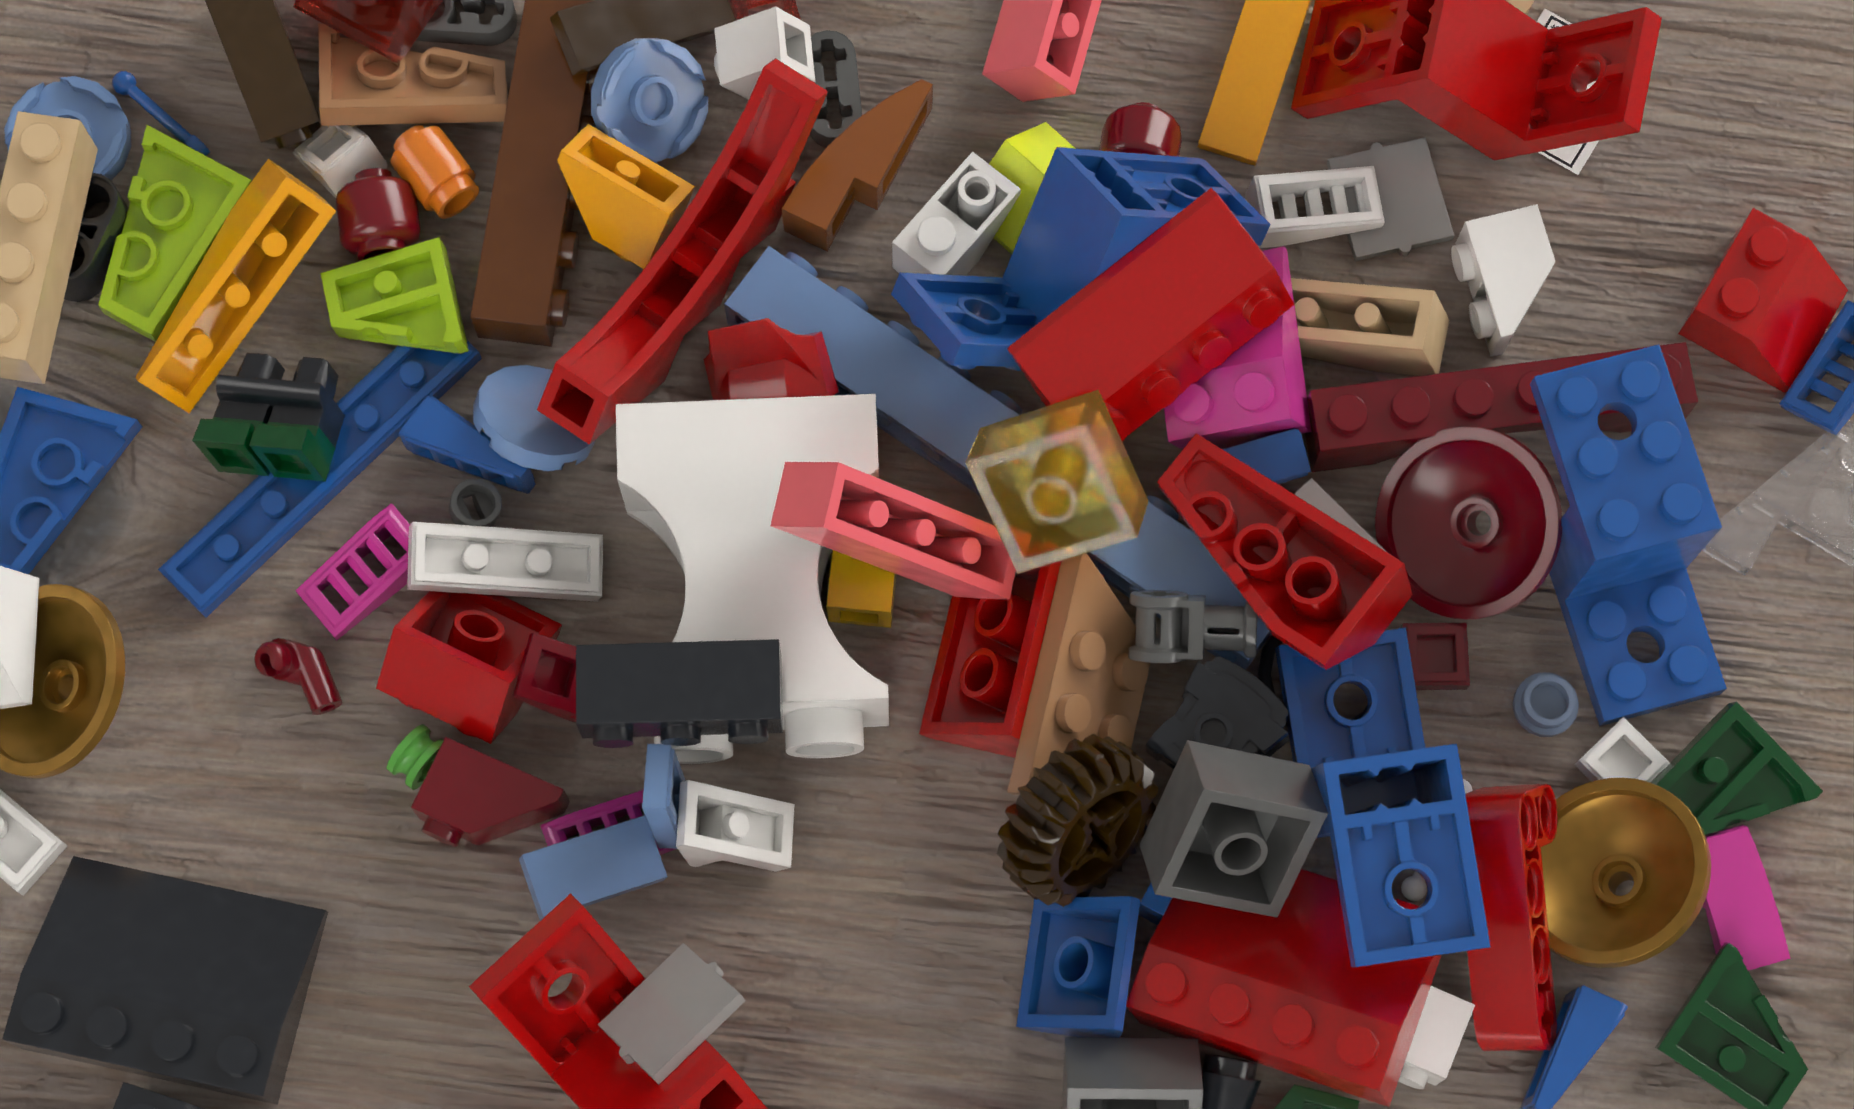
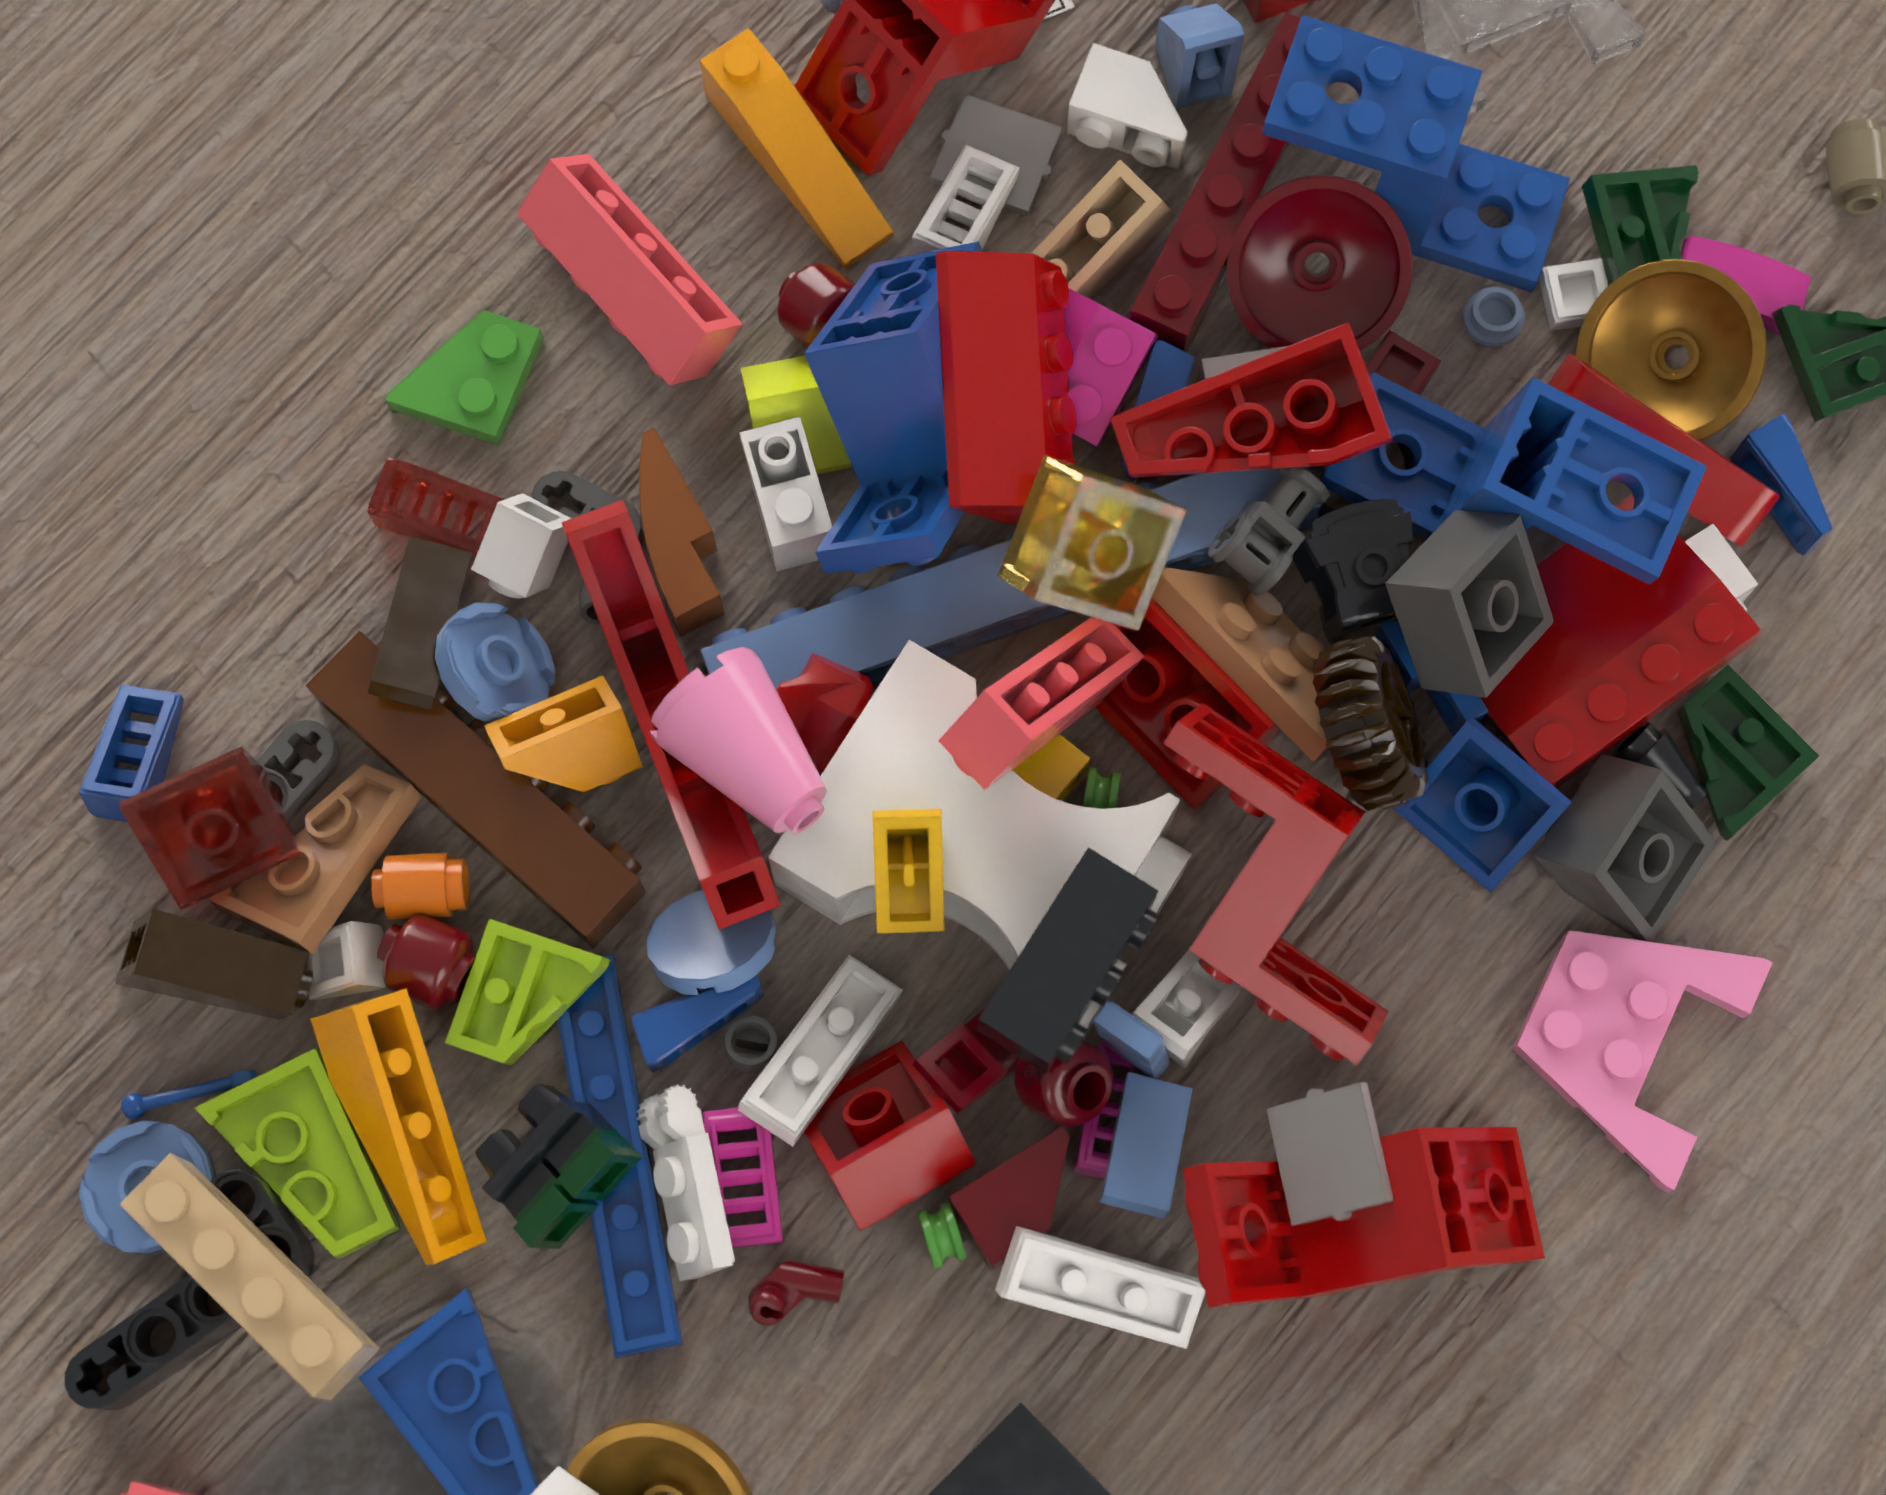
camera: 55 degrees left, 0 degrees up
none -> white hinge [637,1084,735,1281]
none -> bright pink cone [650,647,827,834]
none -> yellow slope [872,809,944,933]
none -> white tile [995,1226,1205,1349]
none -> dark red head [1015,1040,1113,1127]
none -> bright green bush [1082,767,1121,809]
none -> medium blue slope [1155,3,1245,109]
none -> red bracket [1163,703,1389,1065]

